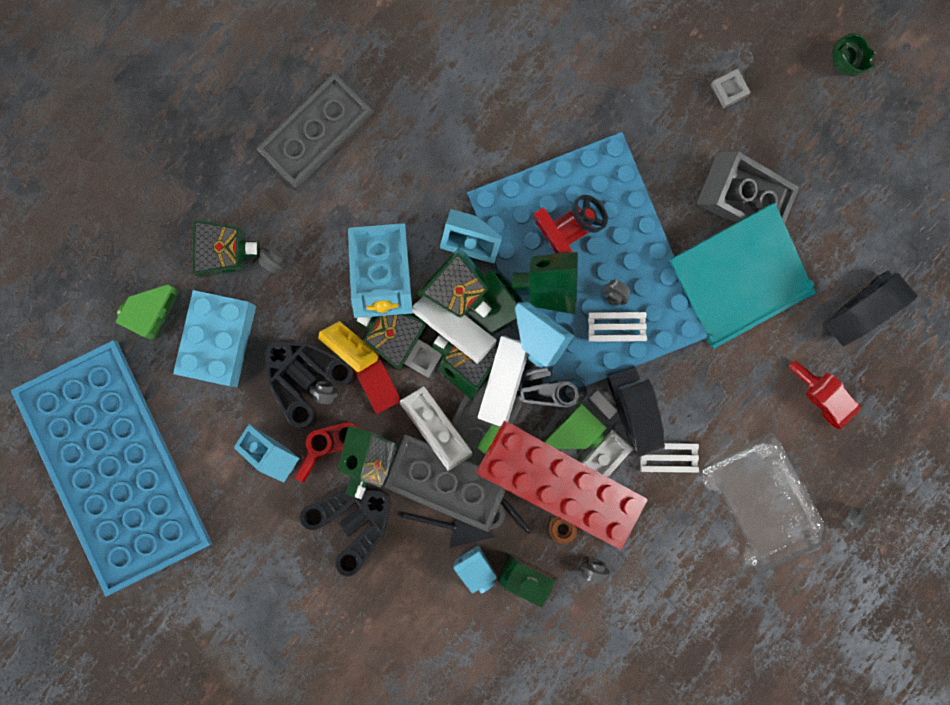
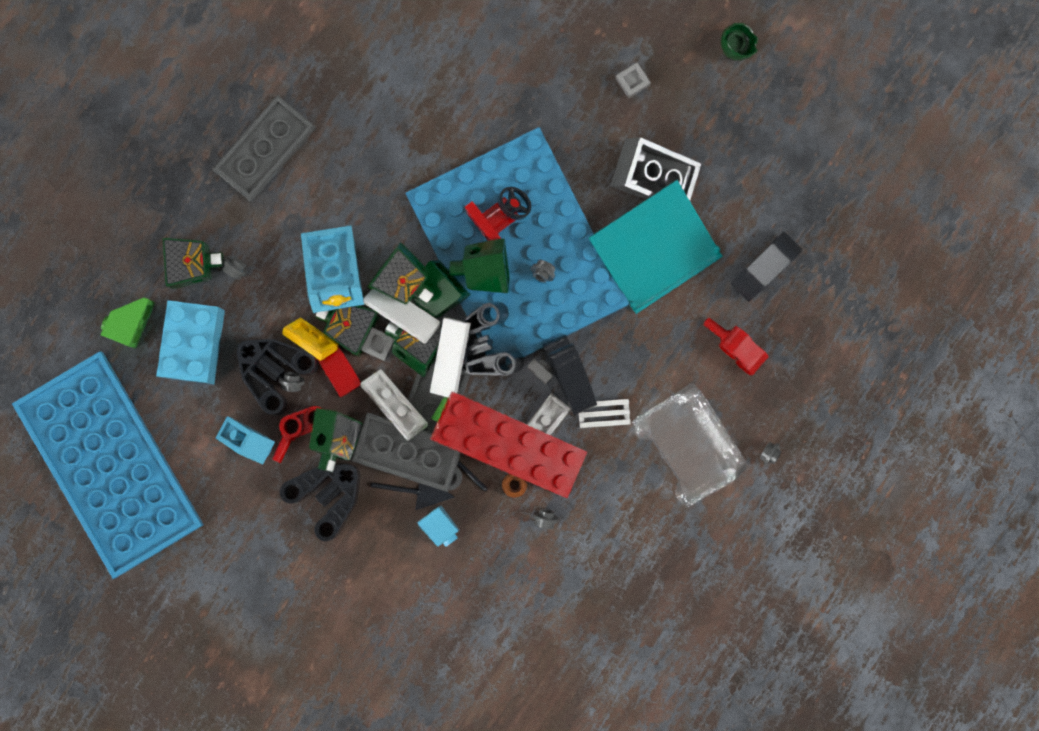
camera: 10 degrees left, 0 degrees up
medium azure slope [440,209,502,264] -> none
dark green torso [497,554,558,608] -> none
medium azure slope [515,302,574,367] -> none
bright green slope [543,404,607,449] -> none
white tile [588,312,647,342] -> none

